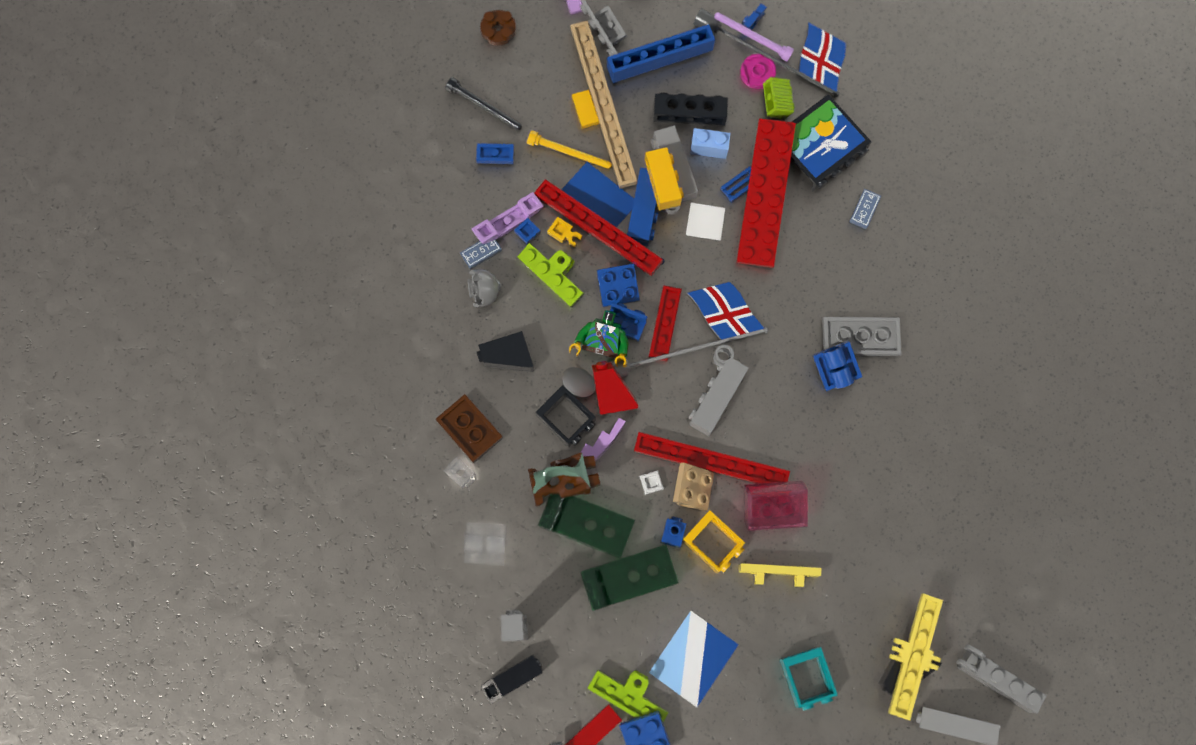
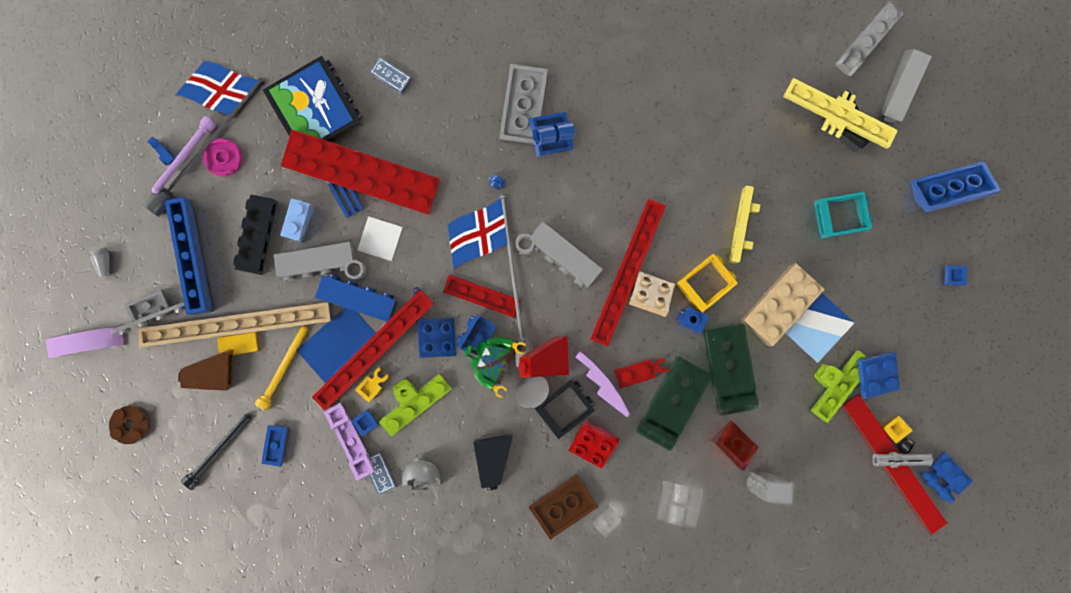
camera: 80 degrees left, 10 degrees up
black slope [481,655,543,704] -> none
reddish brown hips [528,452,600,507] -> none
white tile [639,471,664,495] -> none
yellow brick [645,147,684,210] -> none
clear pink brick [744,481,808,531] -> none
lime brick [763,77,795,119] -> none
none -> reddish brown slope [178,349,234,391]
none -> blue plate [488,174,506,190]
none -> red plate [568,420,620,469]
none -> red plate [614,358,668,389]
none -> clear red slope [710,420,759,471]
none -> tan brick [740,263,825,347]

